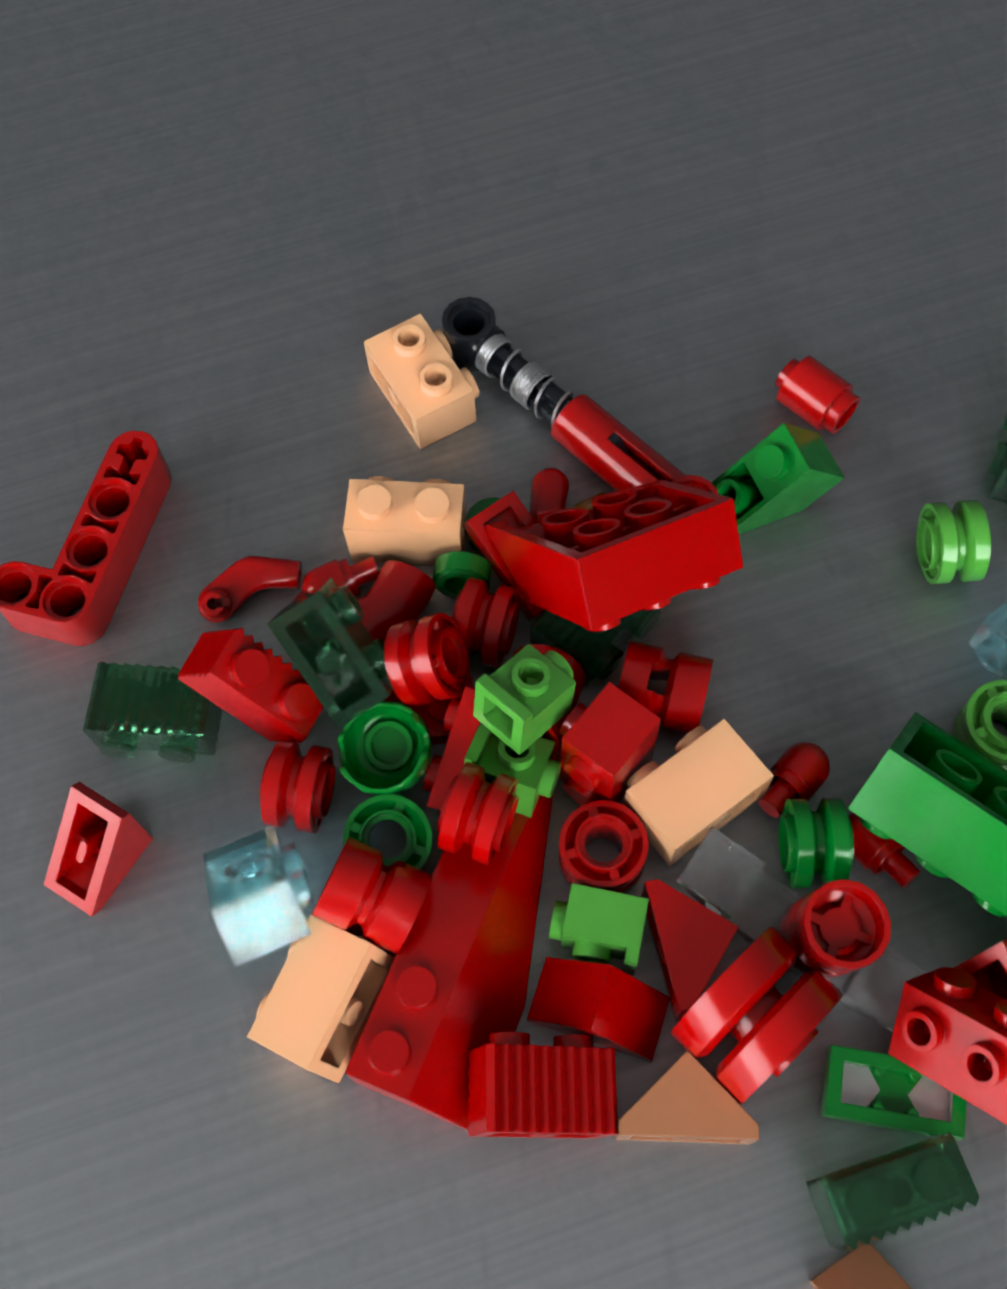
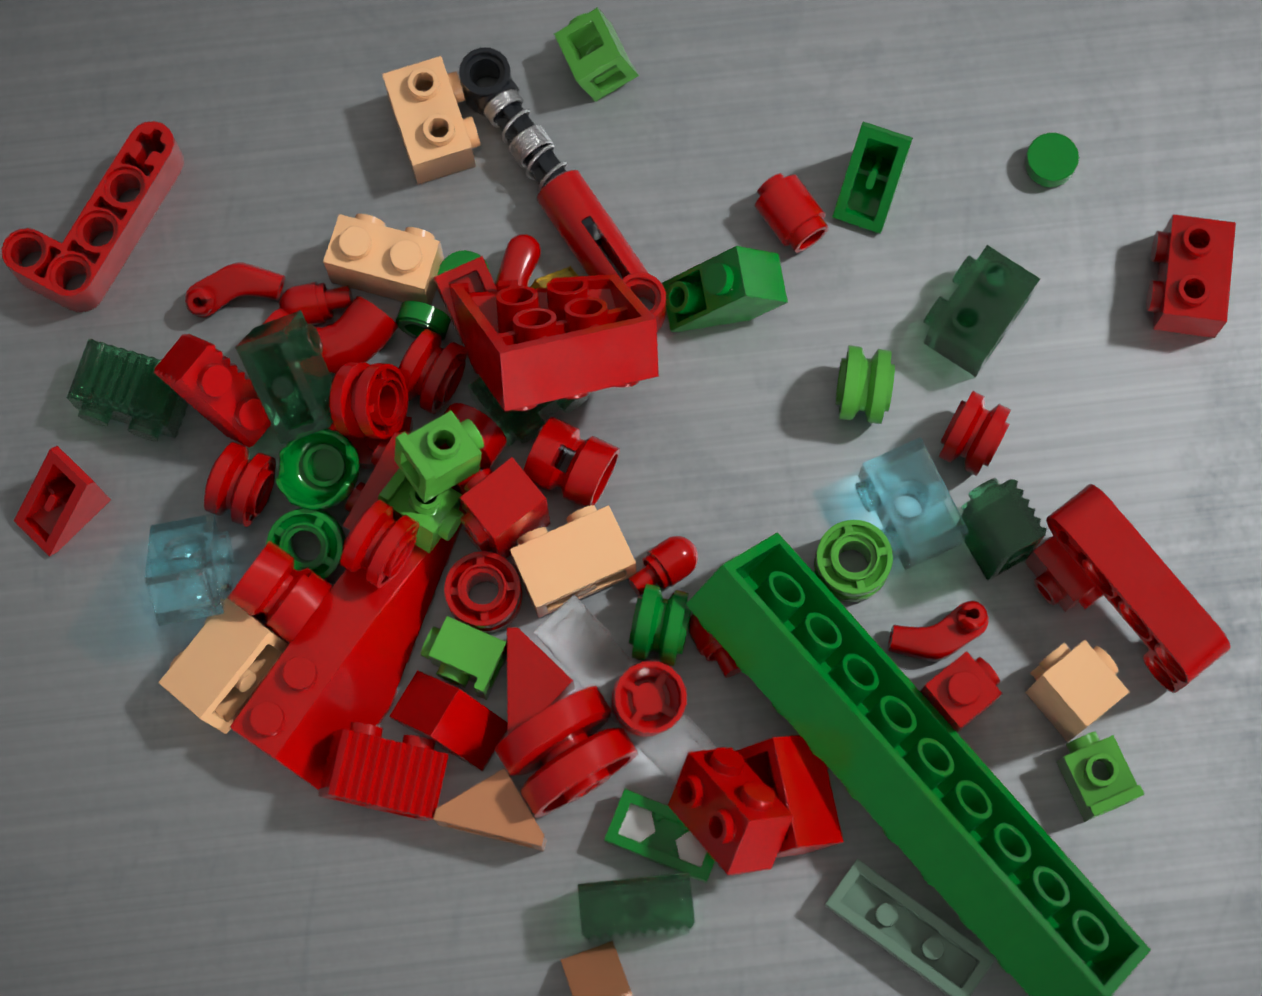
camera: 10 degrees right, 10 degrees up
none -> bright green brick [554,7,639,102]
none -> green slope [832,121,913,234]

